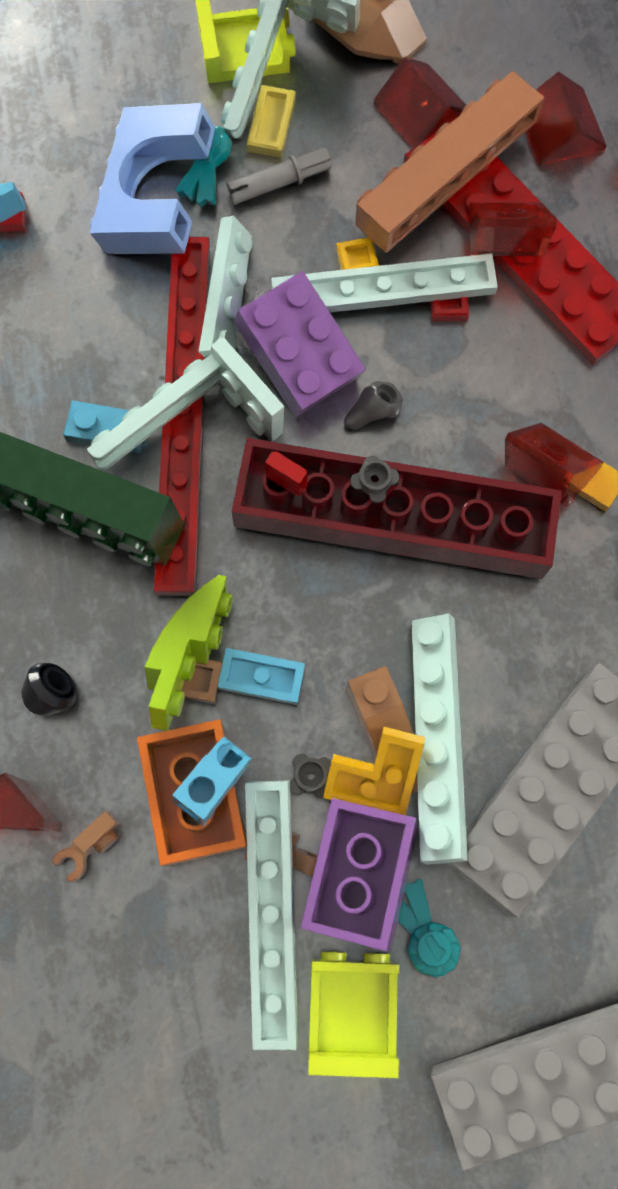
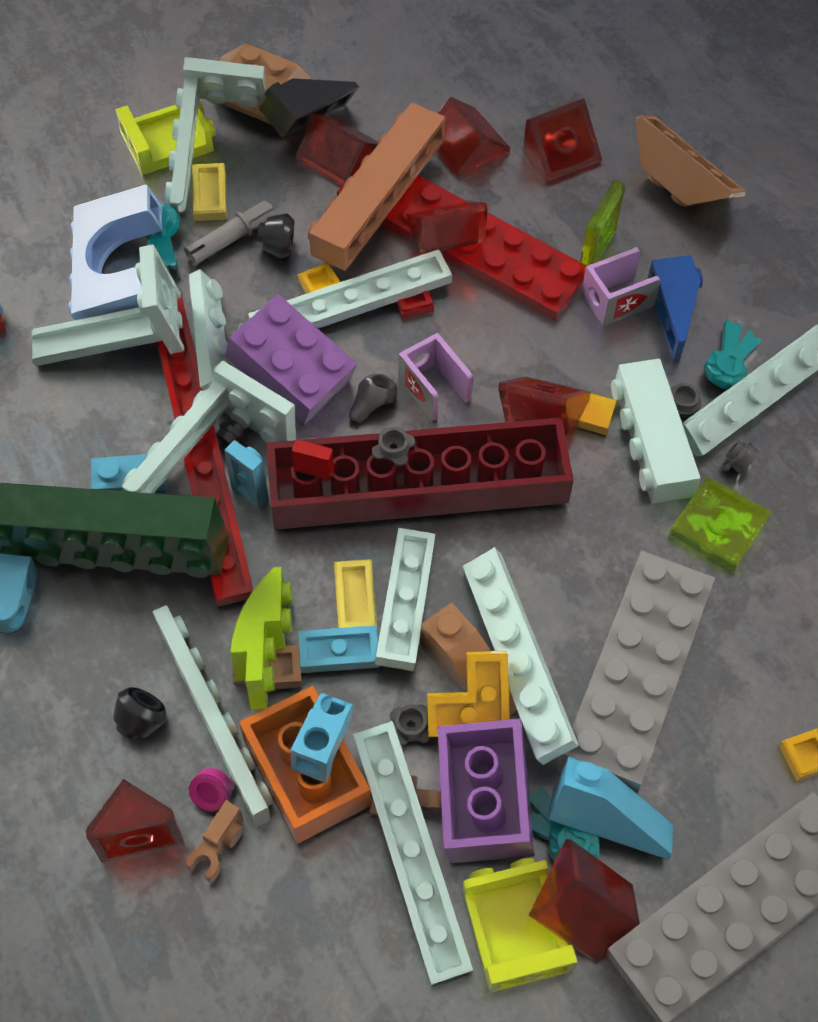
camera: 15 degrees left, 15 degrees down
none -> light aqua bracket [32,244,184,366]
none -> light aqua plate [152,605,274,828]
none -> dark pink tile [189,768,235,812]
none -> black plate [216,420,250,448]
none -> medium azure plate [224,440,268,509]
none -> black cone [257,213,295,259]
none -> black slope [259,78,359,139]
none -> light yellow tile [334,559,378,634]
none -> light aqua plate [375,528,435,671]
none -> lavender piece [398,333,473,422]
none -> clear red slope [528,839,640,961]
none -> medium azure slope [548,756,674,860]

